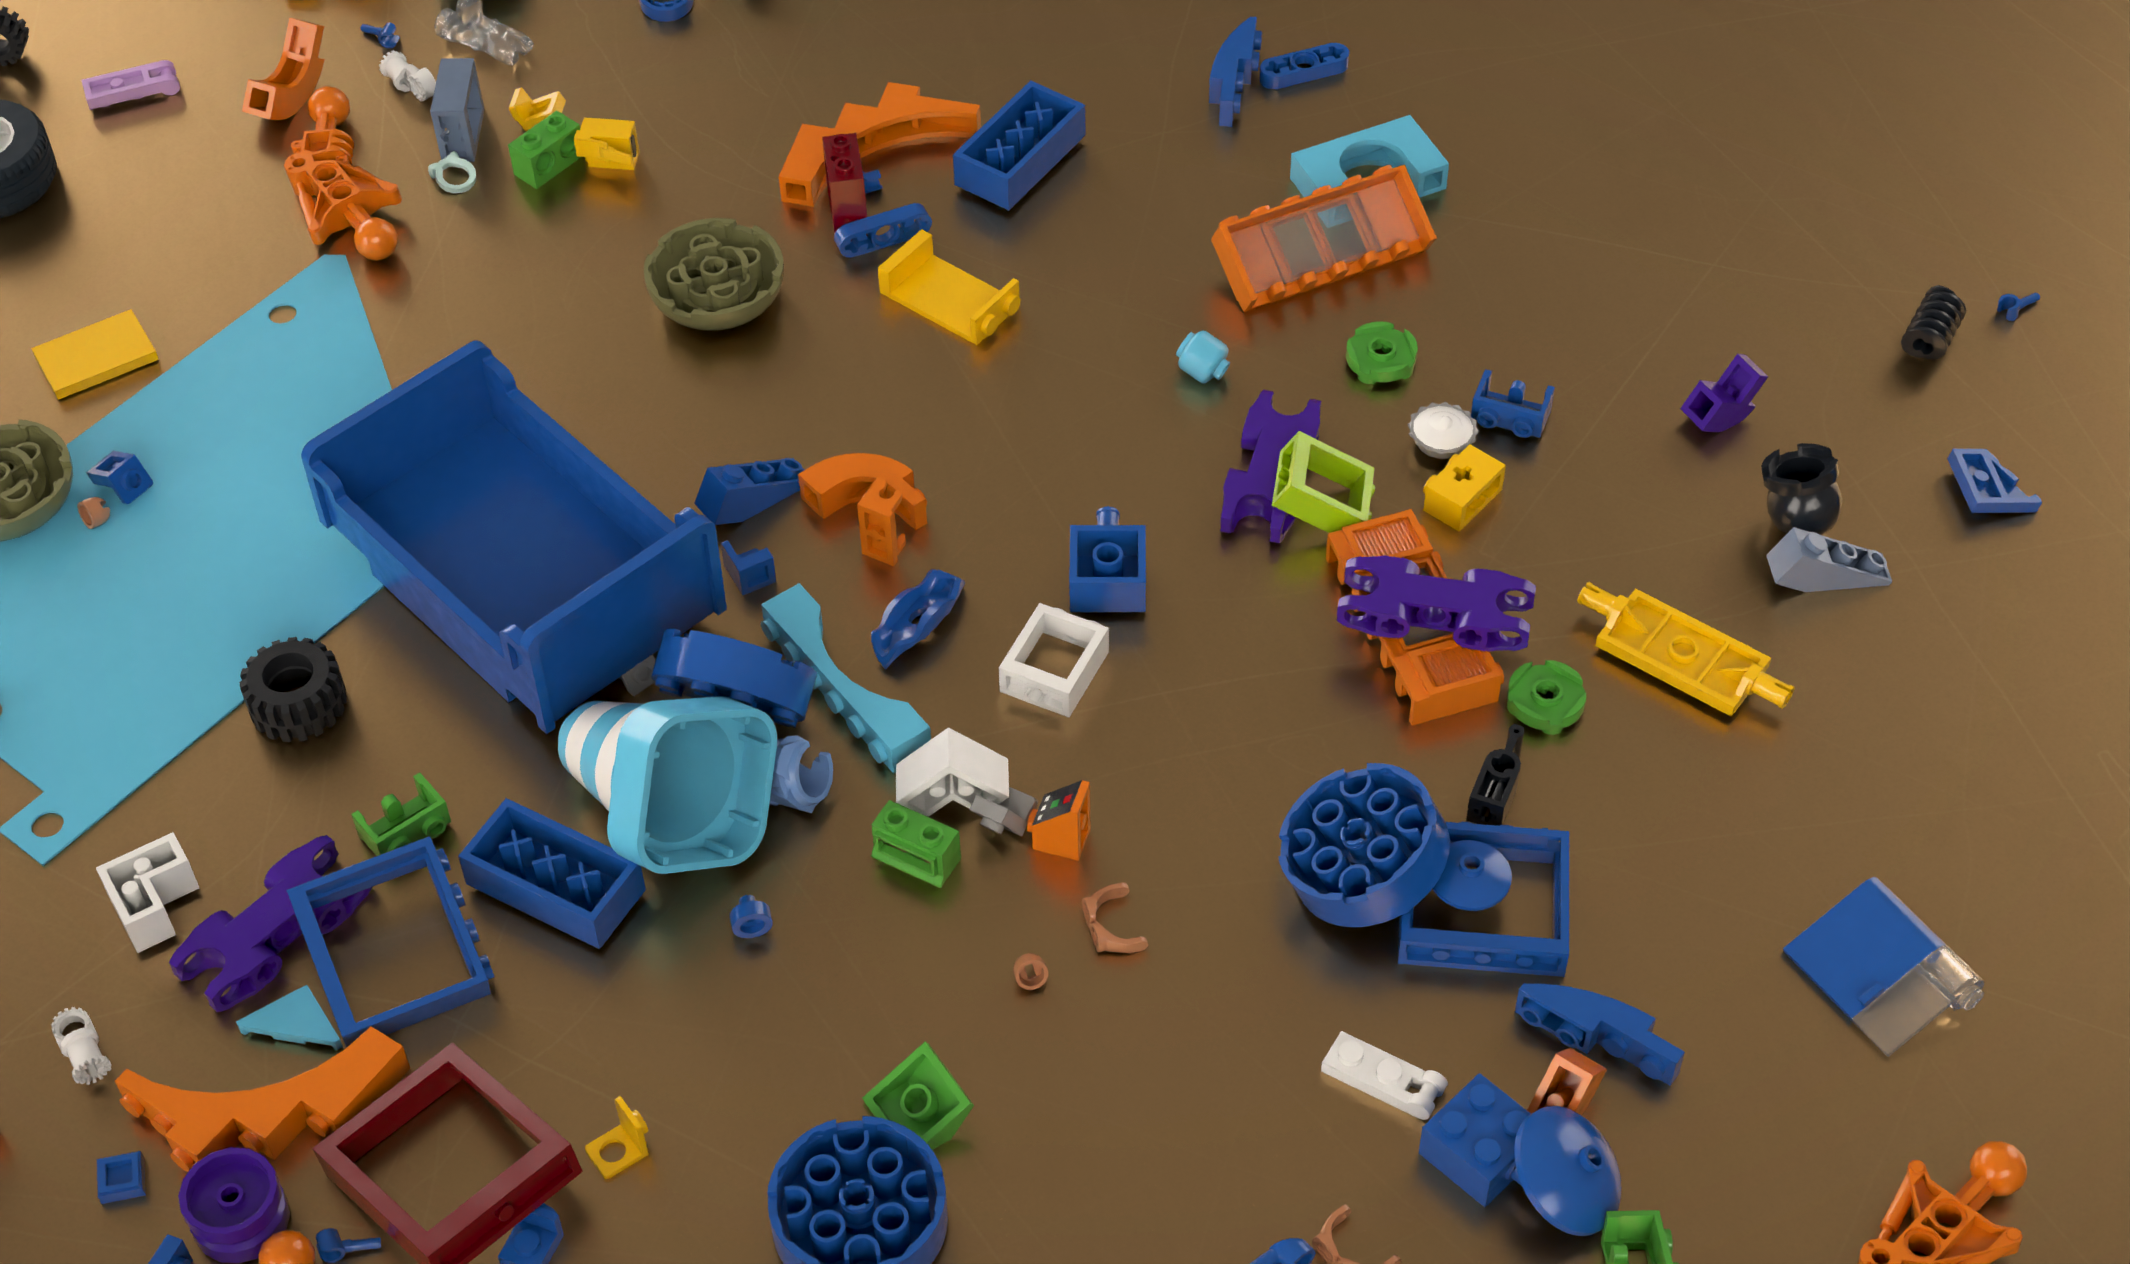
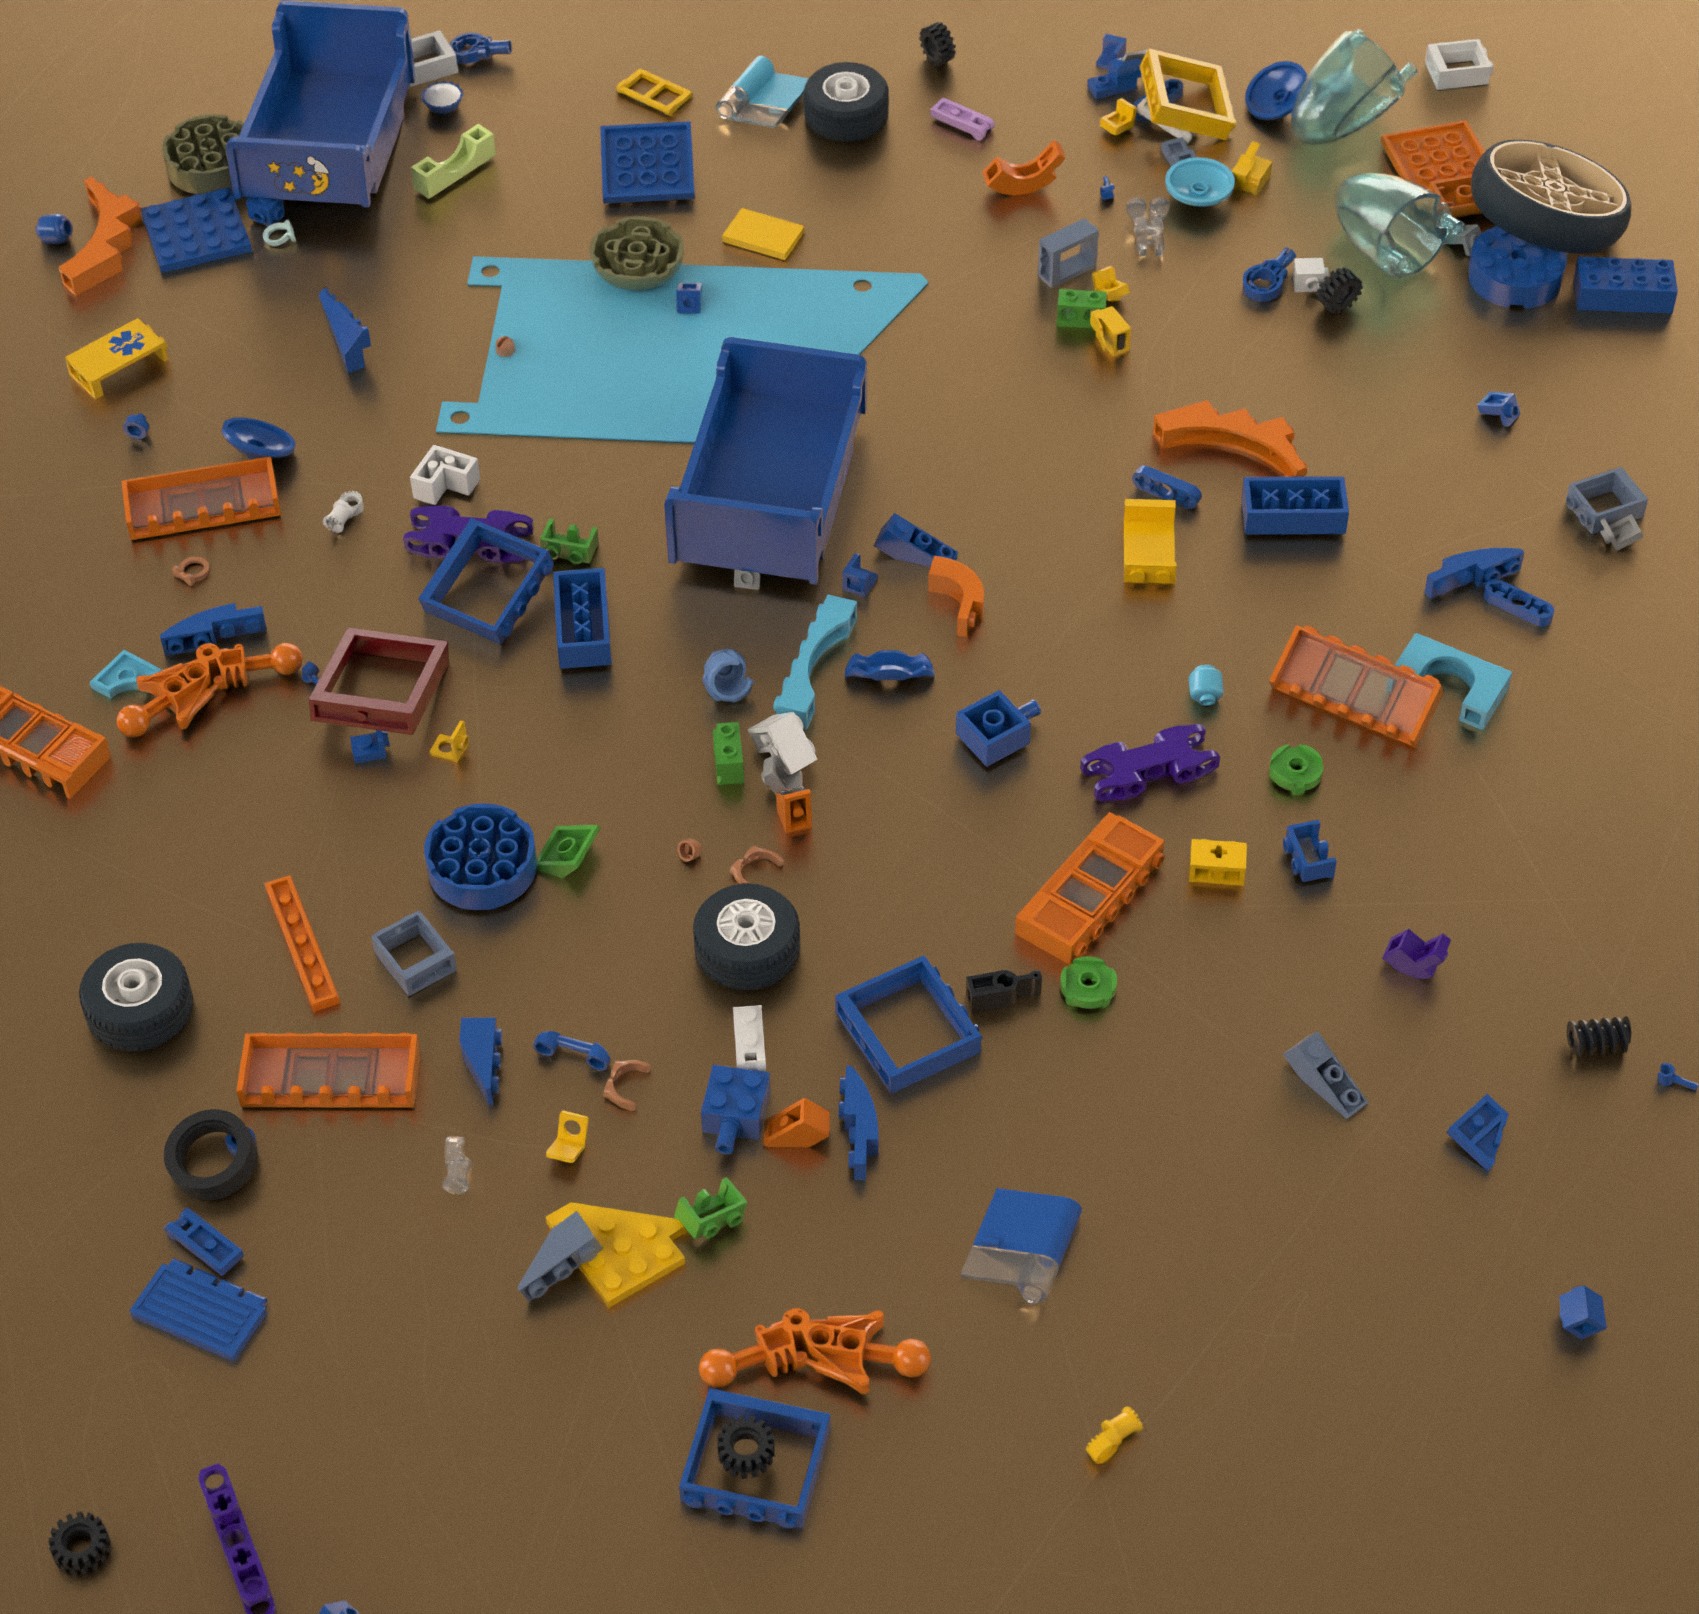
camera: 55 degrees right, 0 degrees up
nougat hinge [77,497,110,529] -> none
blue tile [97,1151,146,1204] -> none
orange arch [115,1026,411,1172] -> none
dark purple wheel [178,1147,290,1264] -> none
medium azure tile [236,985,343,1050] -> none
black tyre [239,637,347,742] -> none
orange piece [284,86,402,261] -> none
white connector [379,50,436,101] -> none
light aqua piece [428,151,476,193] -> none
medium azure cone [558,696,777,874] -> none
olive brick [644,218,784,331] -> none
blue brick [651,629,817,728] -> none
blue tile [729,895,773,938] -> none
dark red window [822,133,868,241] -> none
orange hinge [857,477,906,566] -> none
blue hand [863,169,883,193] -> none
white window [999,603,1109,717] -> none
lime window [1272,431,1375,533] -> none
blue brick [1278,763,1450,927] -> none
dark purple piece [1337,556,1536,652] -> none
white piece [1407,402,1479,459] -> none
blue dish [1433,840,1512,911] -> none
blue dish [1514,1106,1622,1236] -> none
yellow plate [1577,582,1795,717] -> none
black tile [1761,443,1843,535] -> none
none -> black wheel [693,883,800,990]

